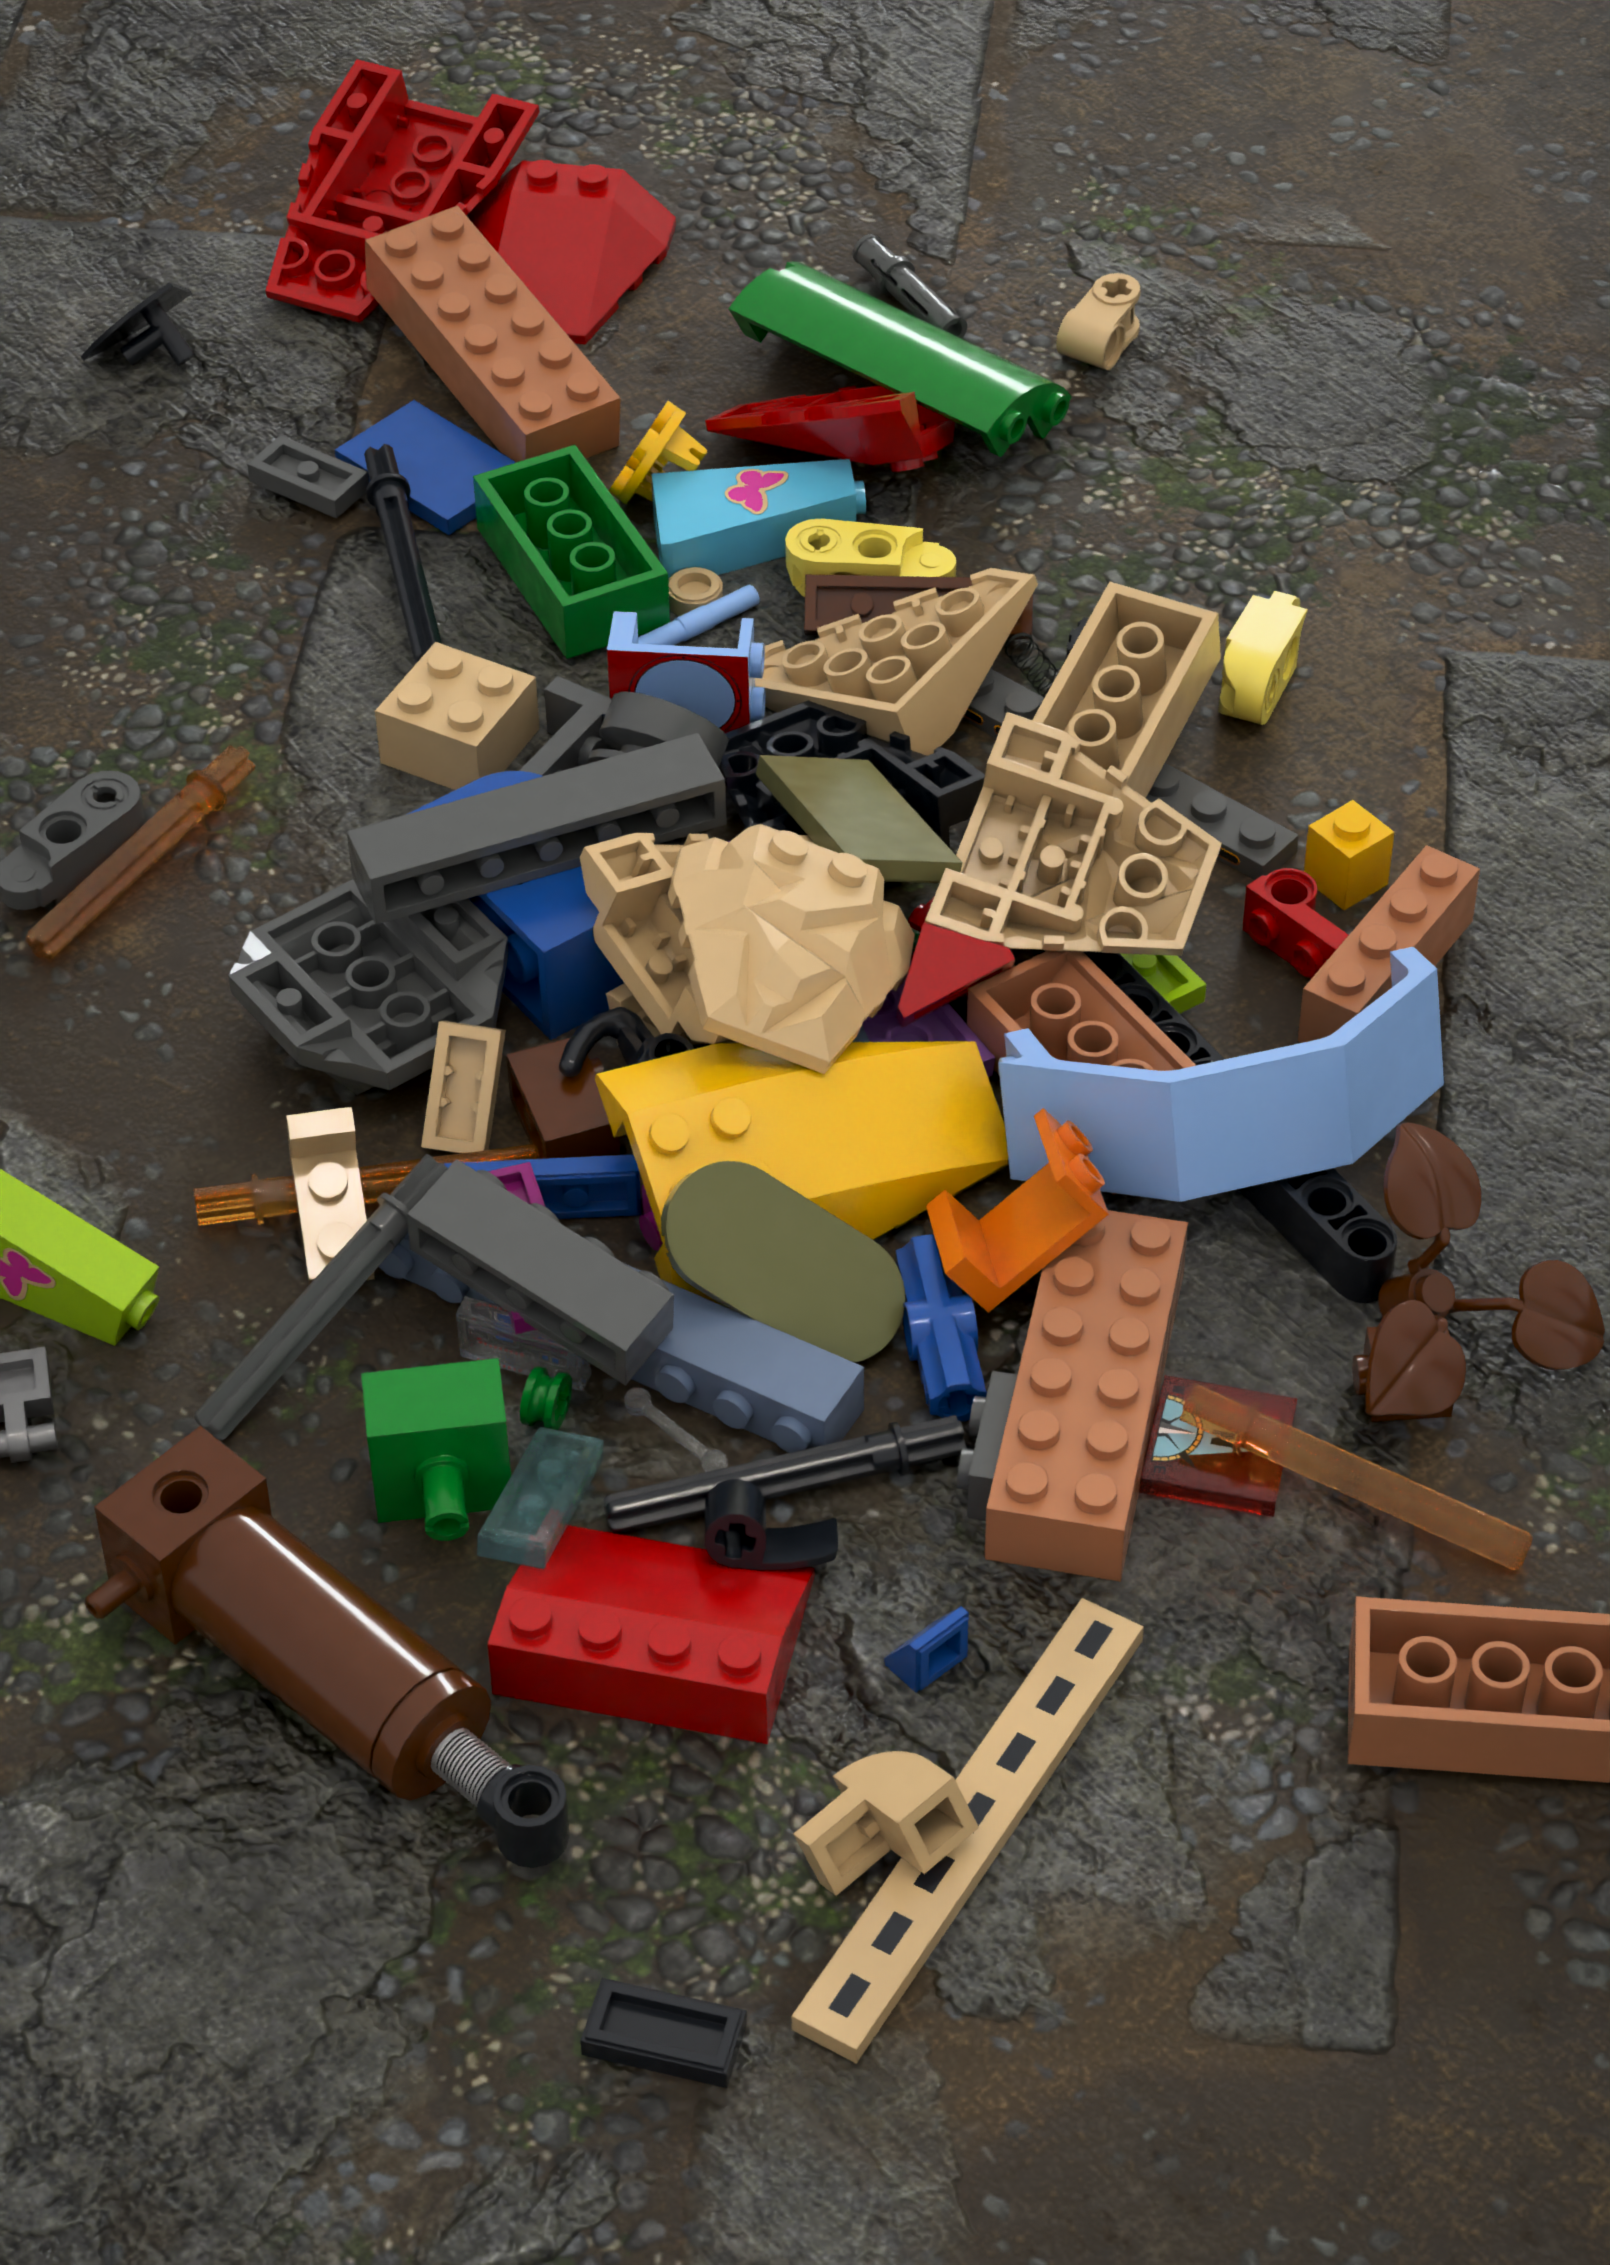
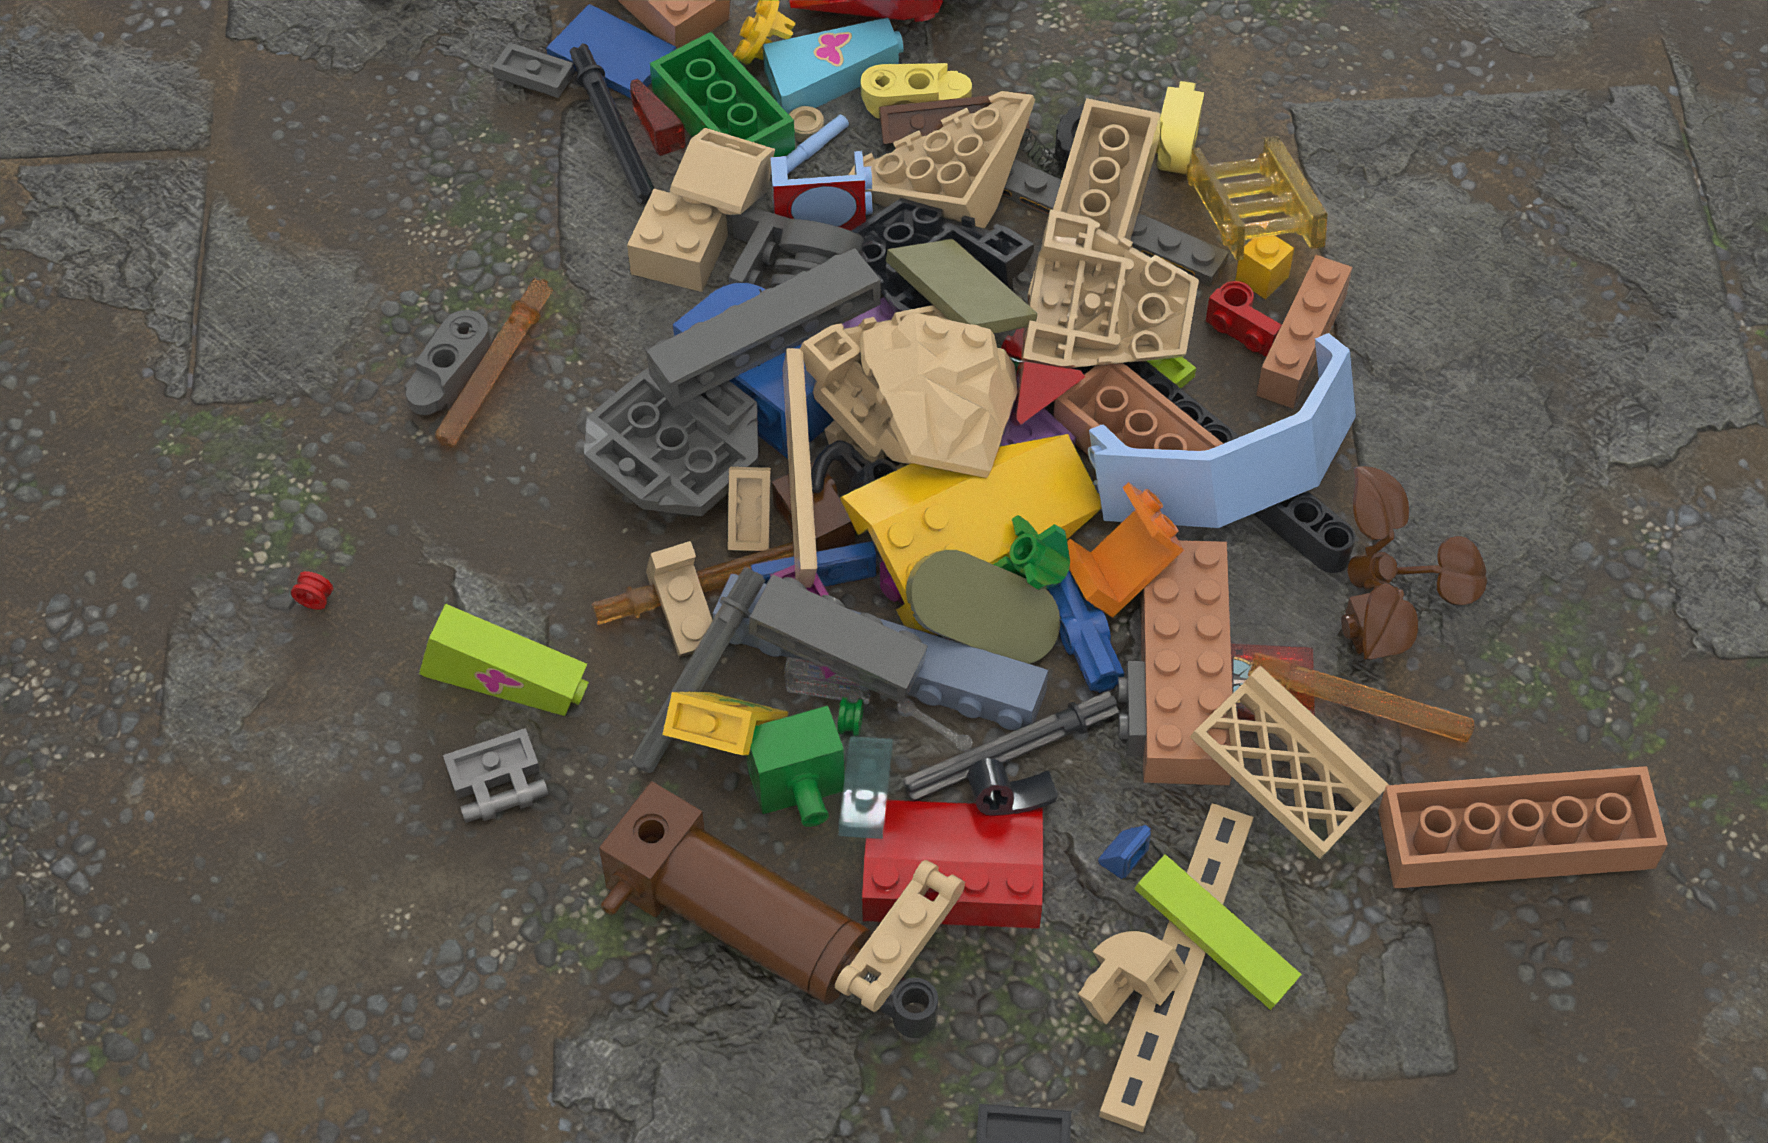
camera: 10 degrees left, 10 degrees up
none -> clear red slope [630,78,686,156]
none -> yellow panel [662,692,788,755]
none -> tan slope [670,128,775,215]
none -> tan tile [783,348,817,588]
none -> tan plate [835,860,965,1012]
none -> green brick [993,515,1070,590]
none -> lime tile [1134,854,1302,1010]
none -> clear yellow fence [1186,136,1328,260]
none -> tan fence [1190,666,1389,859]

